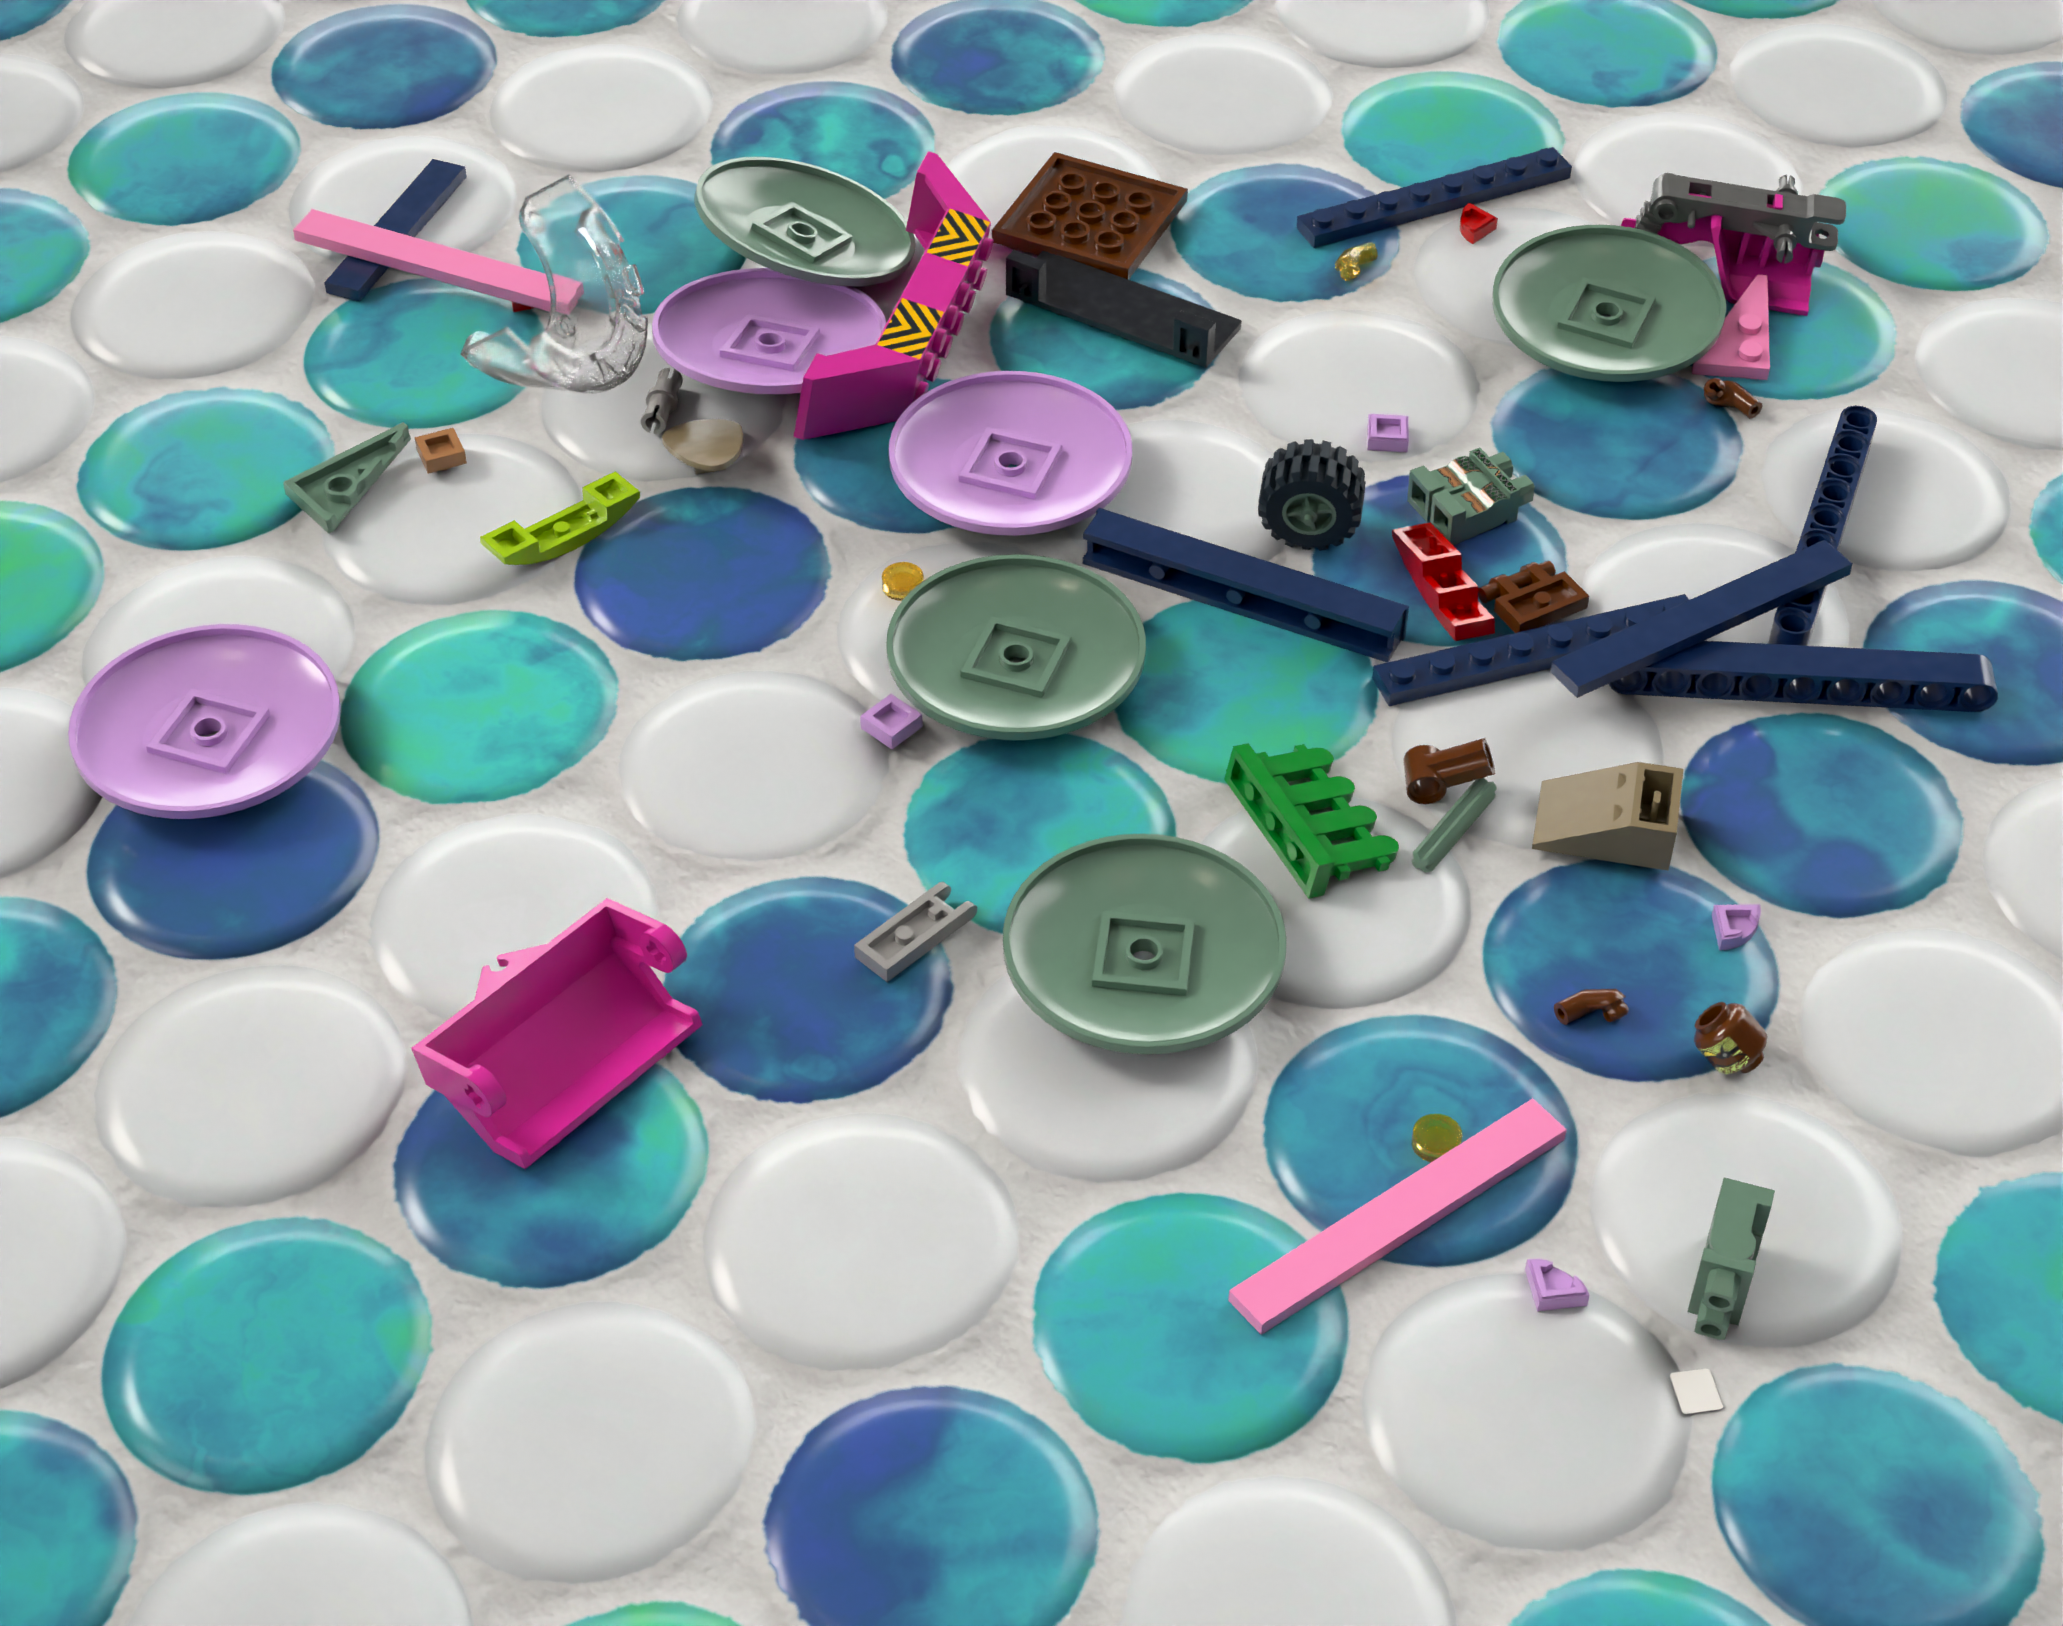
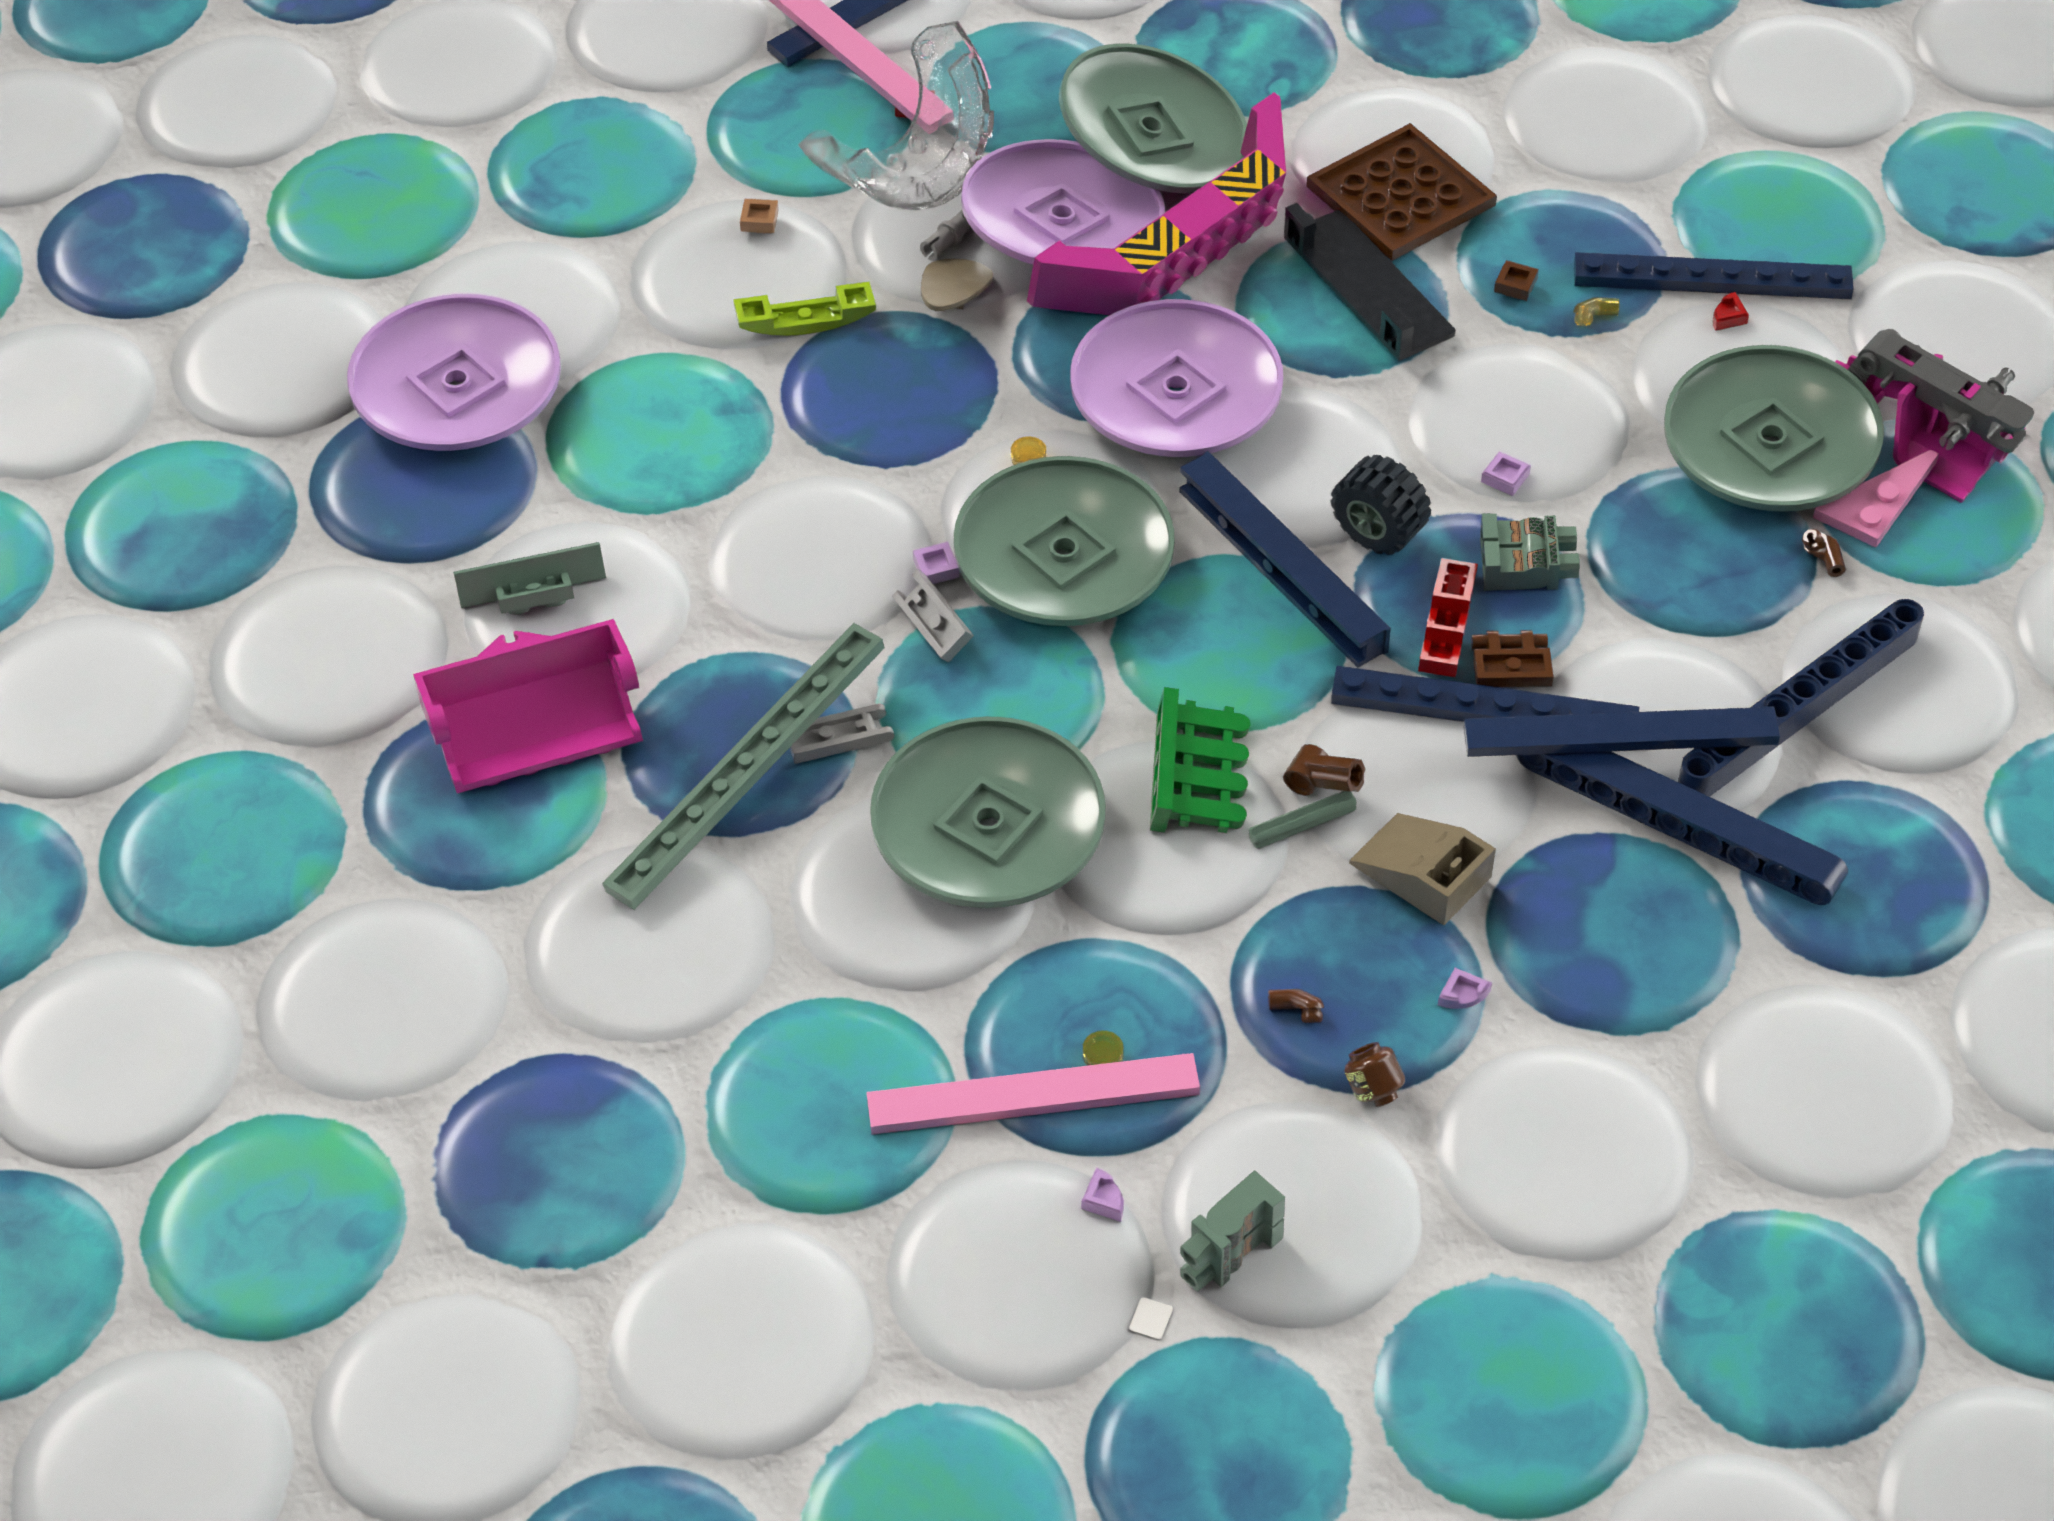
camera: 30 degrees right, 5 degrees up
sand green wing [283,422,411,534] -> none
none -> sand green bracket [453,542,606,615]
none -> sand green plate [602,623,885,910]
none -> light grey hinge [892,569,974,662]
none -> reddish brown plate [1494,260,1539,301]

